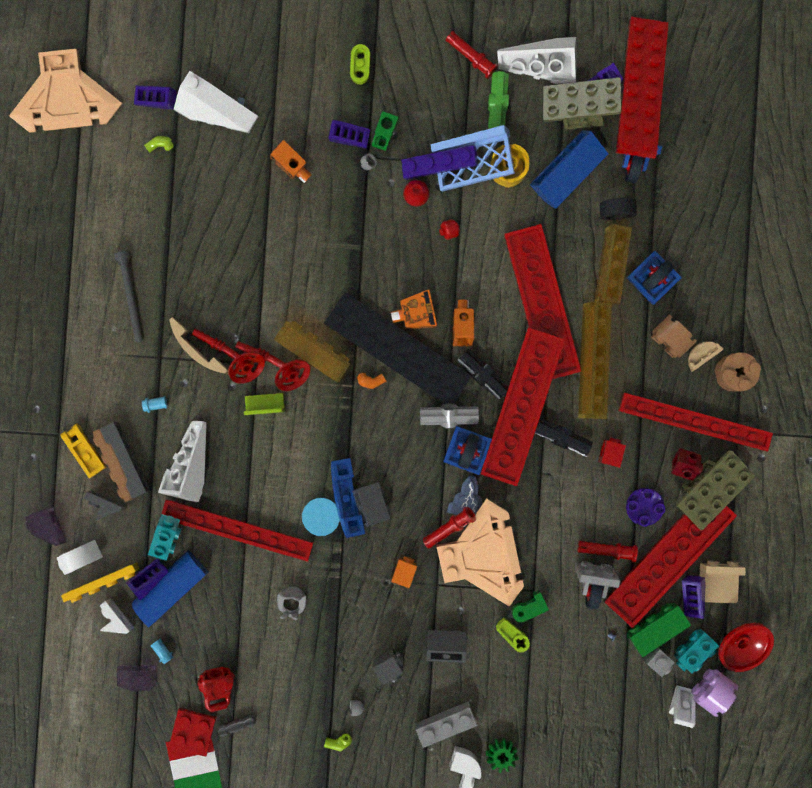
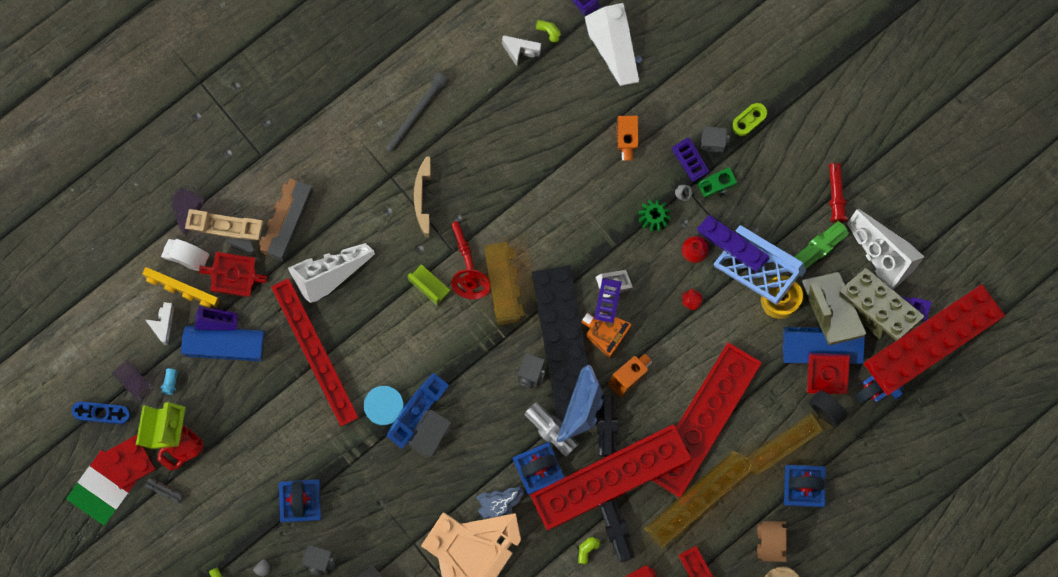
camera: 45 degrees right, 10 degrees down
yellow plate [60,423,107,478] -> none
medium azure pin [142,396,168,413] -> none
teal brick [148,514,181,561] -> none
red dish [192,328,265,384] -> none
light grey piece [277,586,307,620] -> none
orange arm [357,373,387,389] -> none
orange brick [391,556,417,588] -> none
red pin [423,506,476,549] -> none
none -> blue beam [72,402,131,425]
none -> lime panel [136,402,185,449]
none -> tan slope [185,209,263,240]
none -> red plate [199,252,267,297]
none -> blue plate [279,480,321,523]
none -> white slope [502,35,541,66]
none -> dark grey brick [518,353,546,389]
none -> medium blue wedge [556,365,603,443]
none -> lime arm [578,537,600,564]
none -> dark purple slope [594,278,622,323]
none -> white slope [596,270,633,297]
none -> green gear [638,199,671,232]
none -> dark grey brick [700,127,730,152]
none -> olive bracket [802,272,866,345]
none -> red plate [806,353,850,394]

